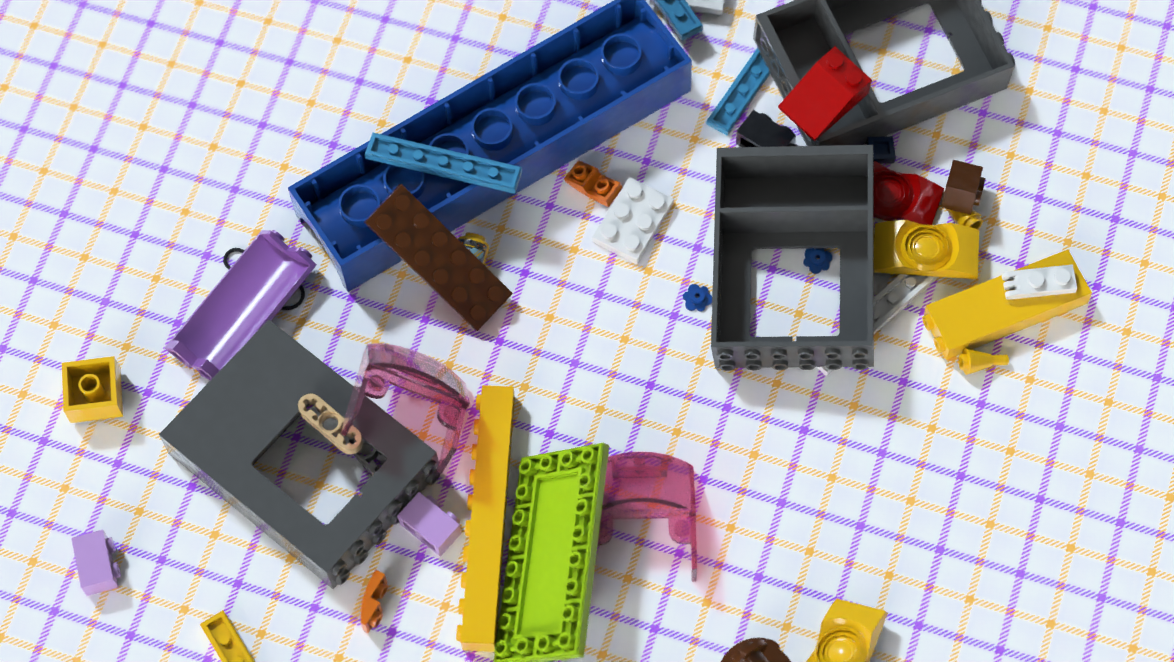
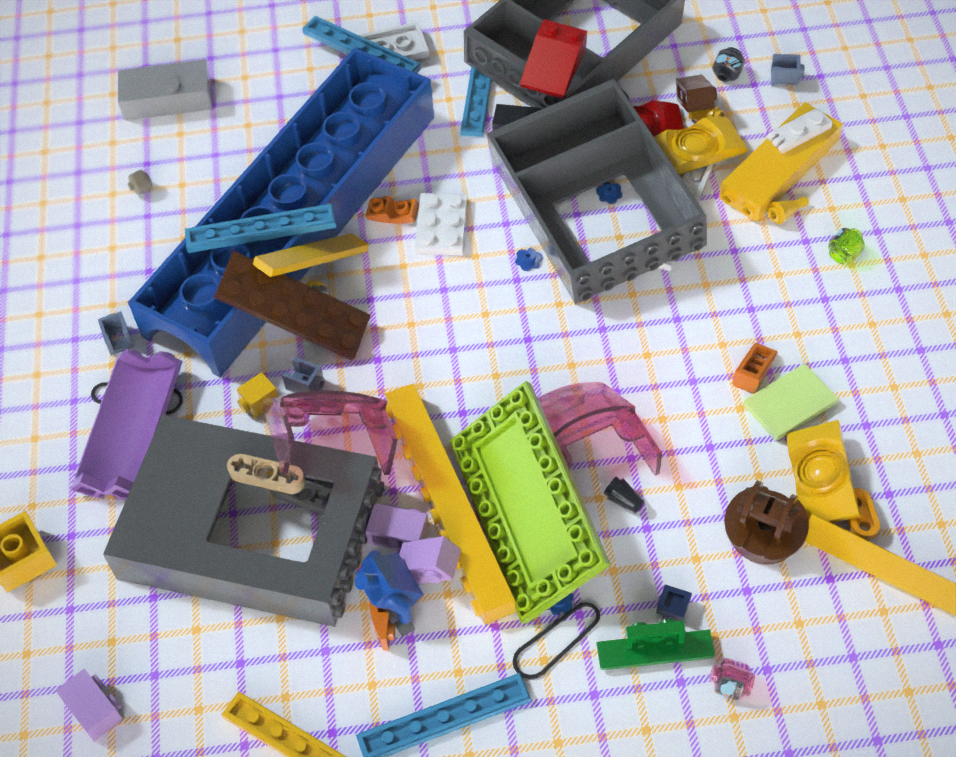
camera: 25 degrees left, 10 degrees down
none -> sand blue window [97,311,135,355]
none -> dark tan piece [127,169,152,195]
none -> yellow brick [236,372,280,419]
none -> yellow tile [253,233,369,277]
none -> sand blue window [282,356,325,398]
none -> blue torso [355,550,424,637]
none -> lavender brick [399,536,461,586]
none -> black cone [604,476,645,514]
none -> head [712,47,745,82]
none -> orange slope [732,343,778,394]
none -> yellowish green tile [743,363,839,442]
none -> sand blue window [770,54,805,86]
none -> clear neon green head [828,227,865,264]

